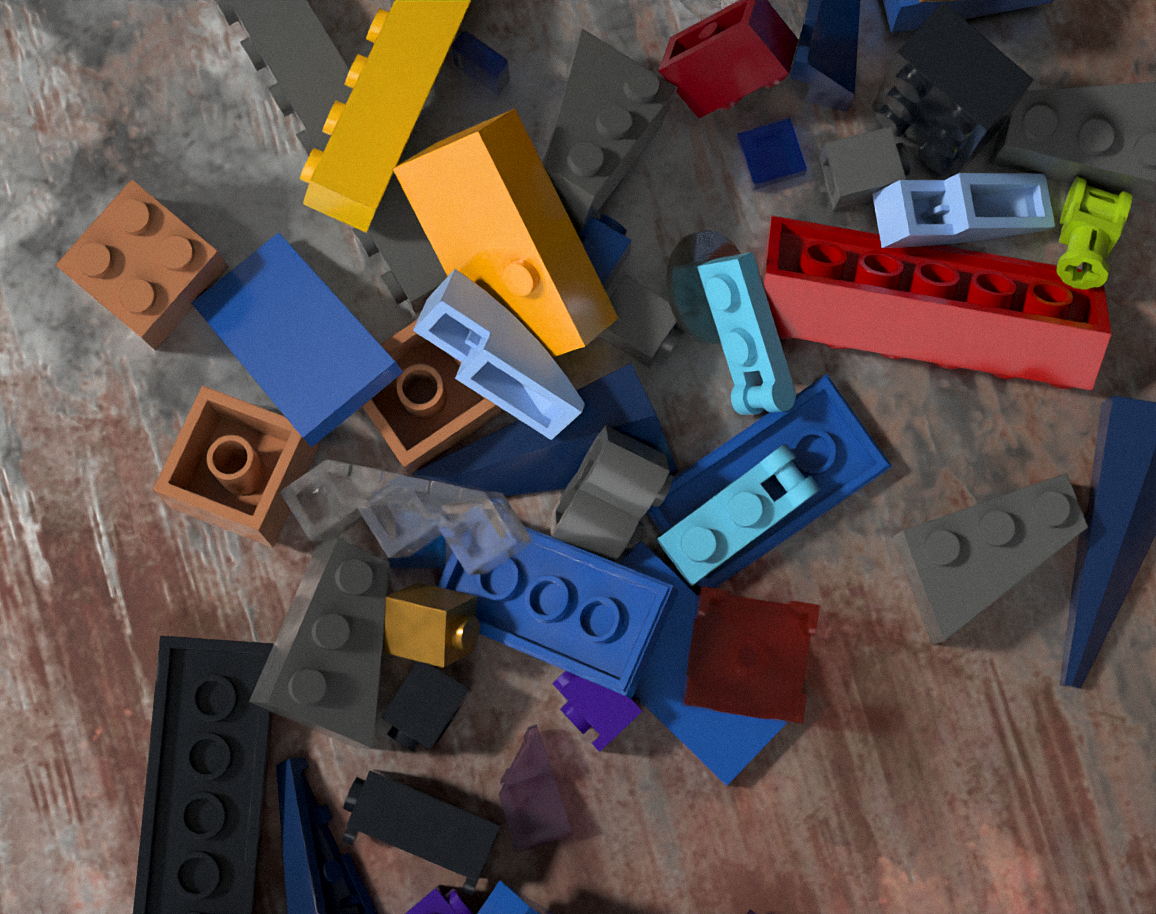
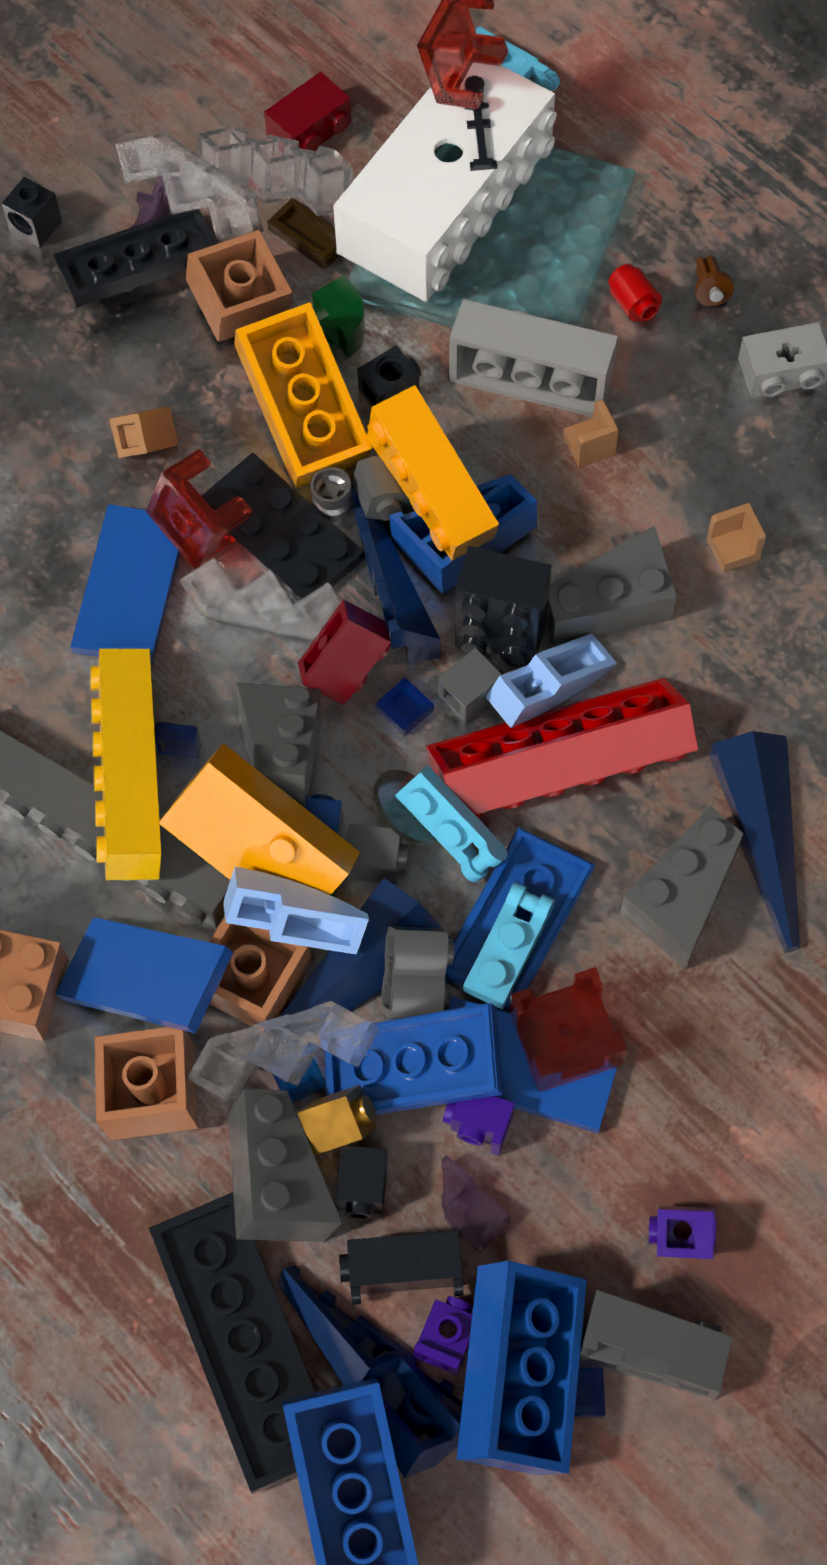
camera: 25 degrees left, 15 degrees down
lime connector [1056,176,1133,290] -> none

